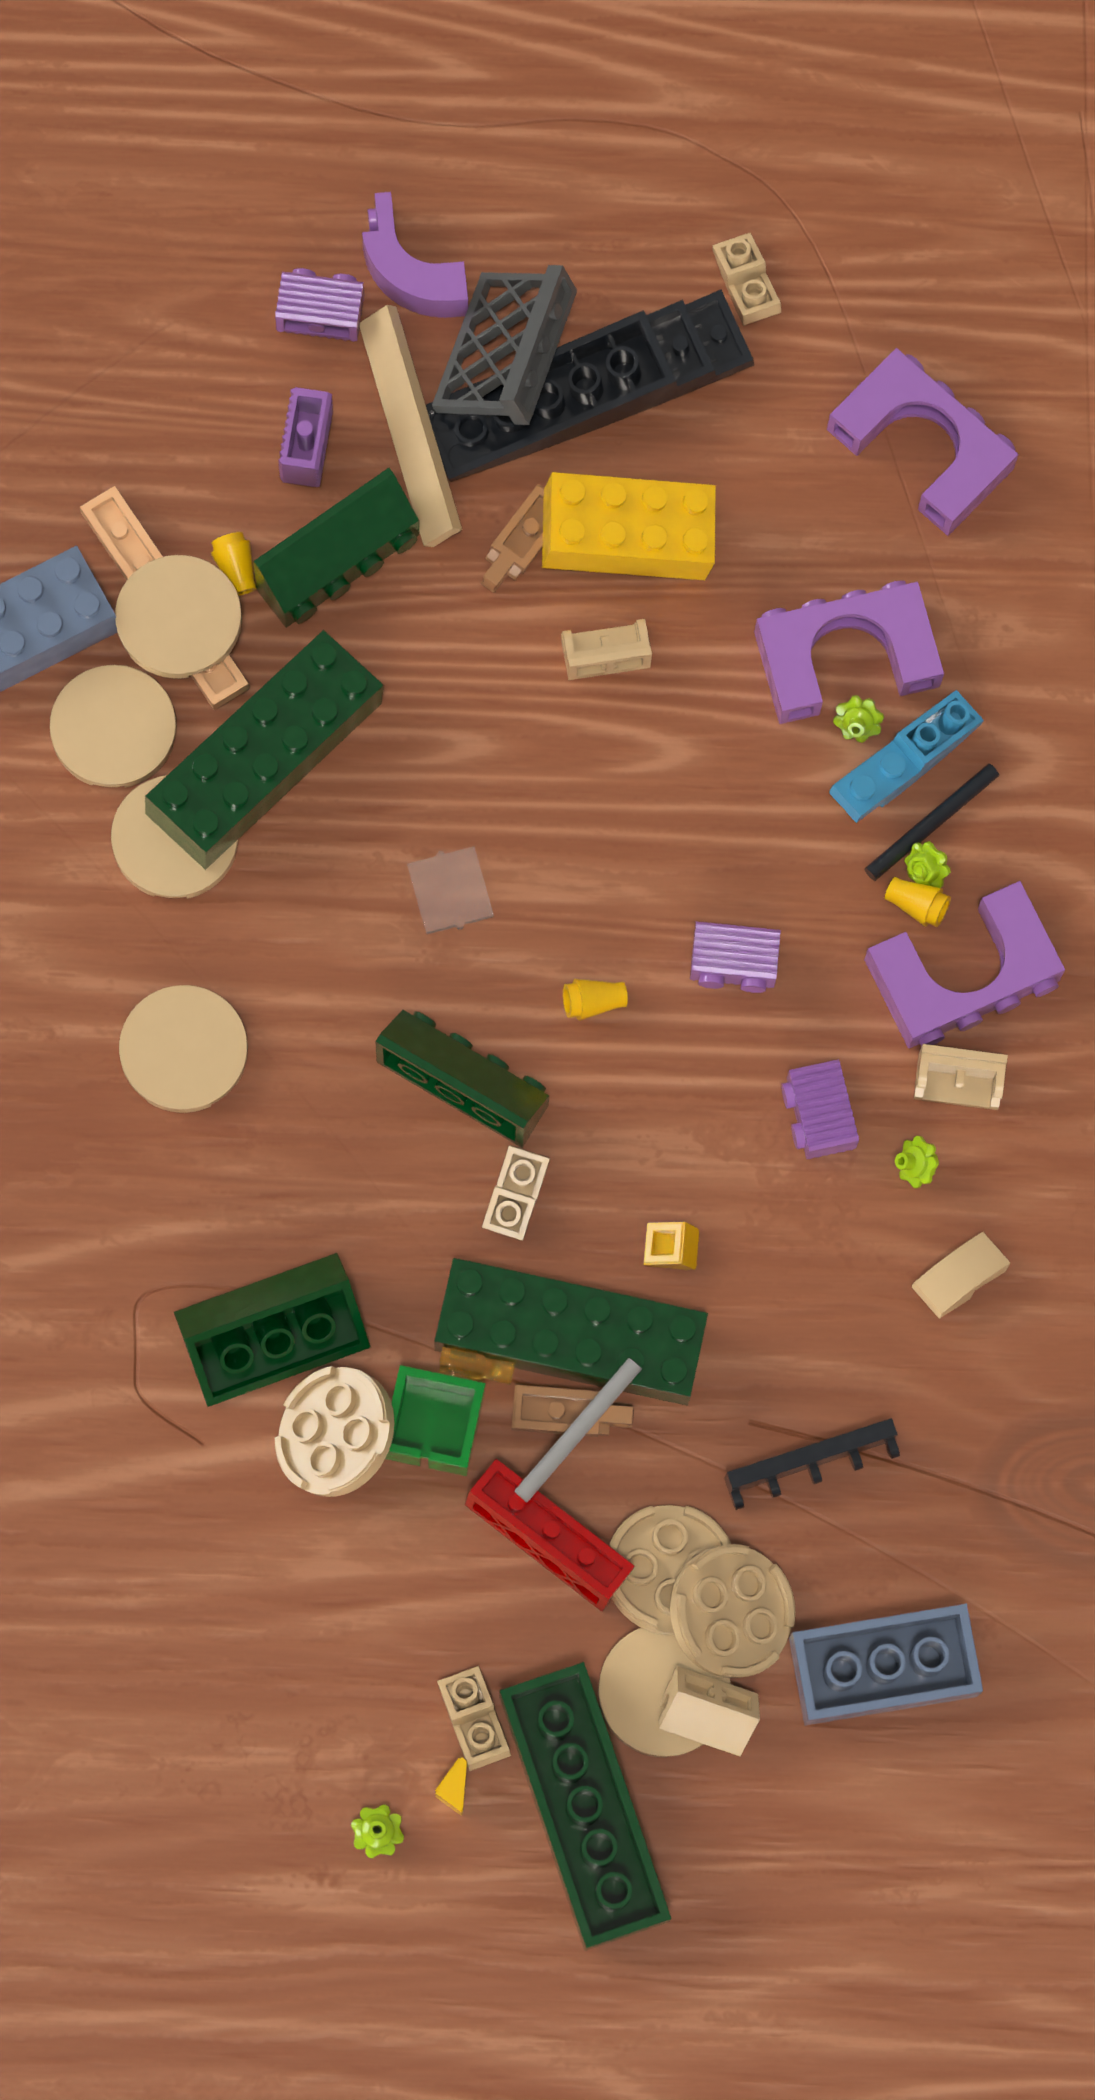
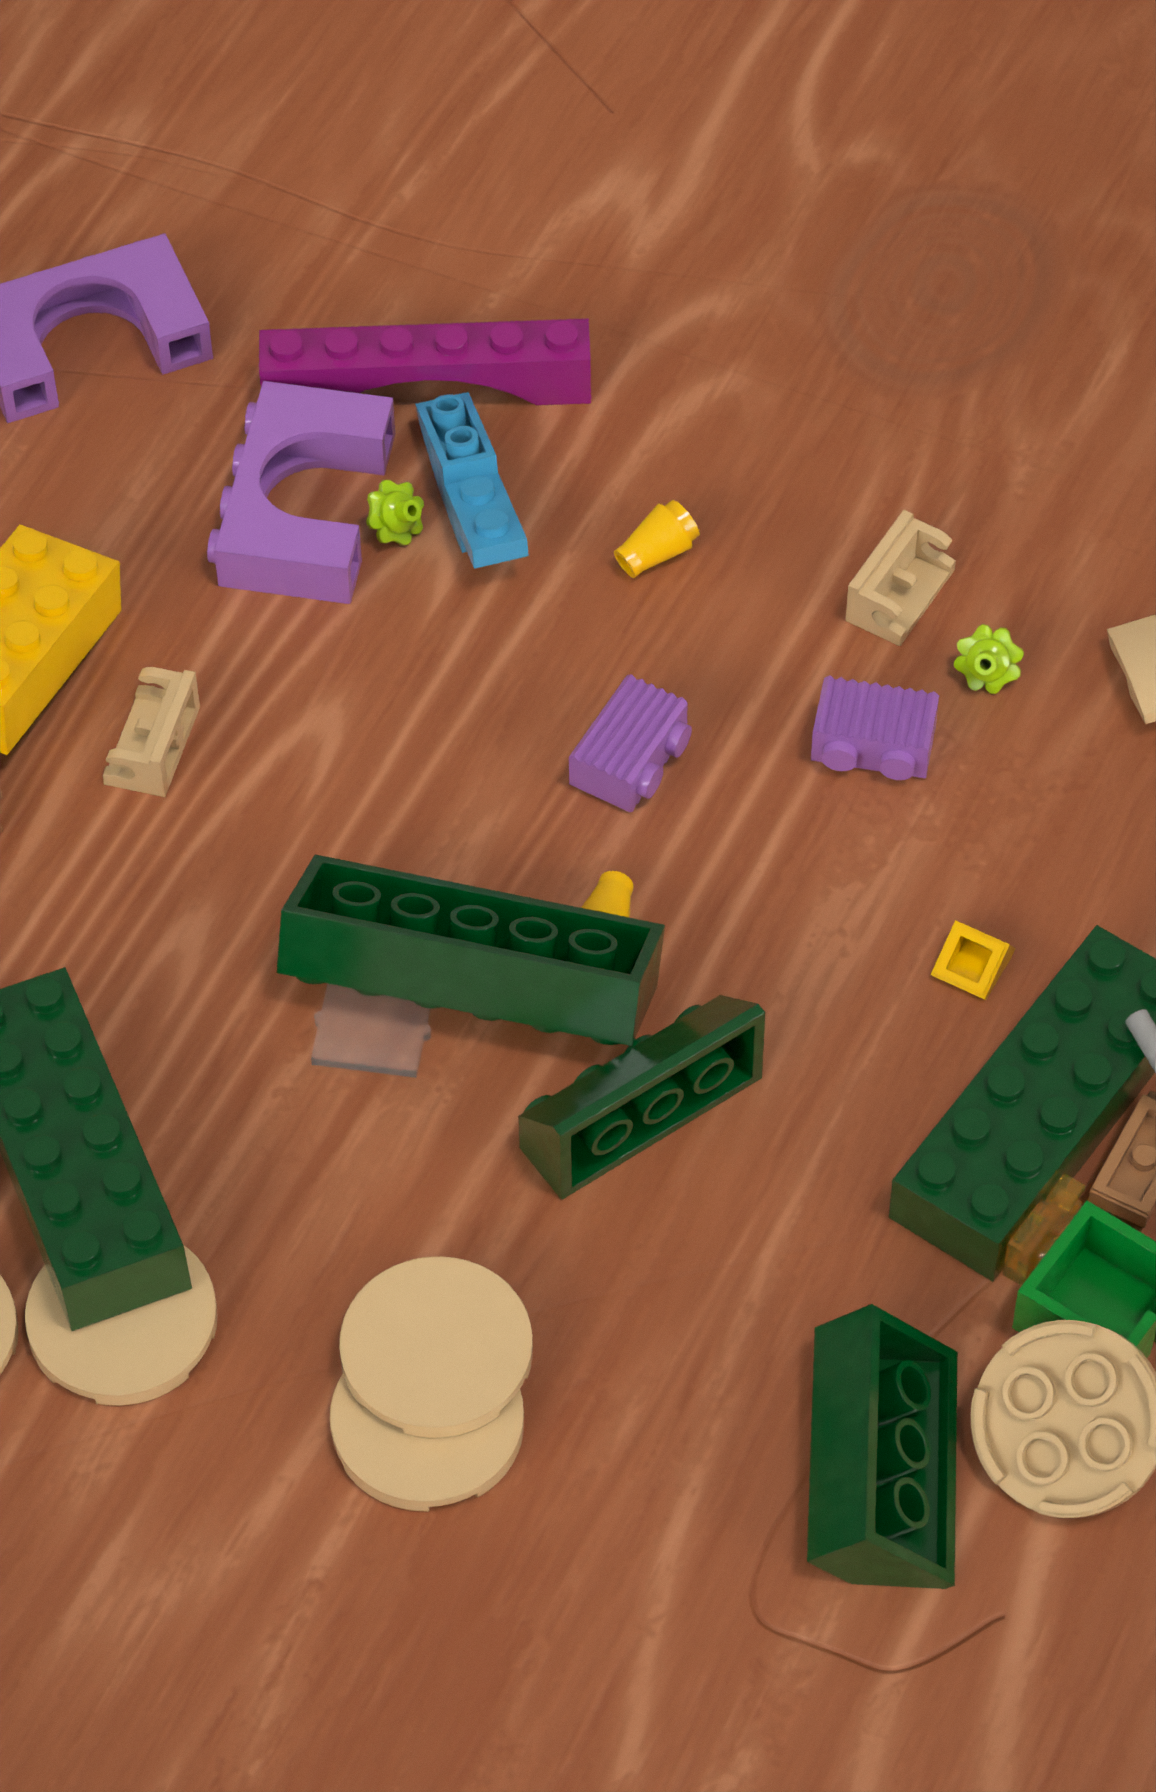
camera: 60 degrees left, 20 degrees down
tan slope [482,1145,551,1241] -> none
black bar [864,763,999,881] -> none
medium lavender arch [864,881,1065,1049] -> none
lime plant [905,841,951,888] -> none
none -> magenta arch [259,318,591,405]
none -> dark green brick [276,854,665,1046]
none -> tan tile [339,1257,533,1438]

